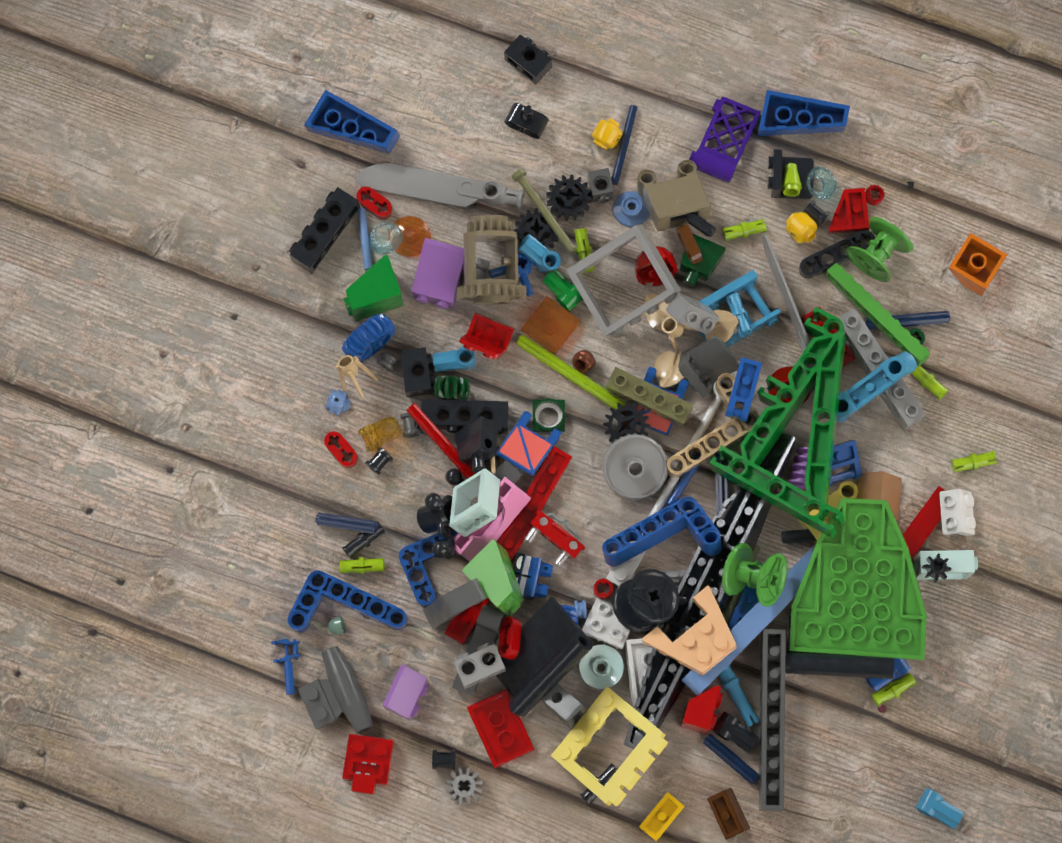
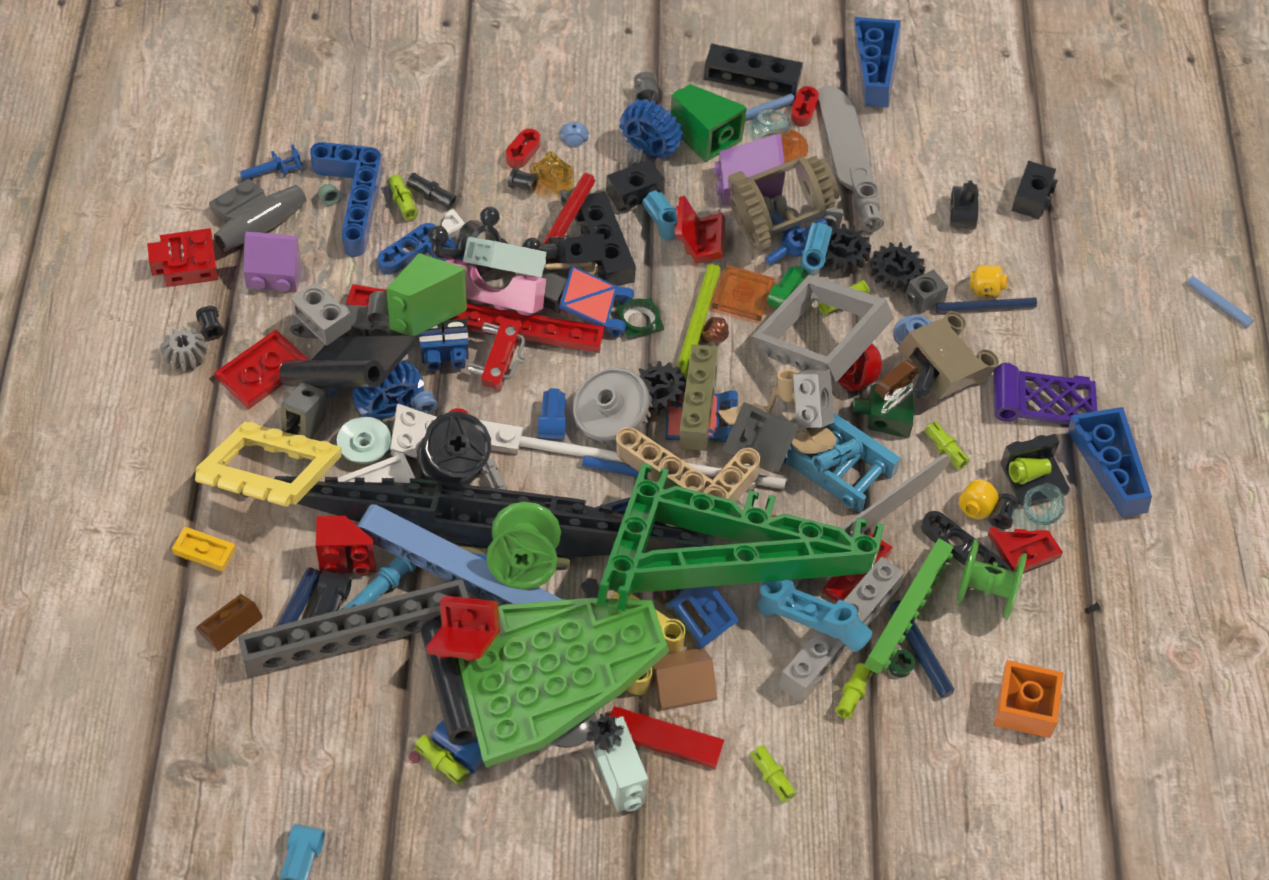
camera: 65 degrees right, 20 degrees down
dark blue axle [315,513,378,534] -> none
tan plant [335,355,379,399] -> none
dark grey beam [423,578,487,629] -> none
dark green gear [434,376,470,400] -> none
red beam [498,616,521,660] -> none
olive bar [511,168,576,254] -> none
blue beam [602,497,722,567] -> none
light nougat wing [642,586,737,676] -> none
blue plate [725,357,762,422] -> none
red bush [865,184,885,206] -> none
white bracket [940,489,976,536] -> none
none -> red bracket [426,596,500,661]
none -> white tile [442,209,465,238]
none -> blue piece [538,388,566,440]
none -> dark grey wheel [634,72,659,103]

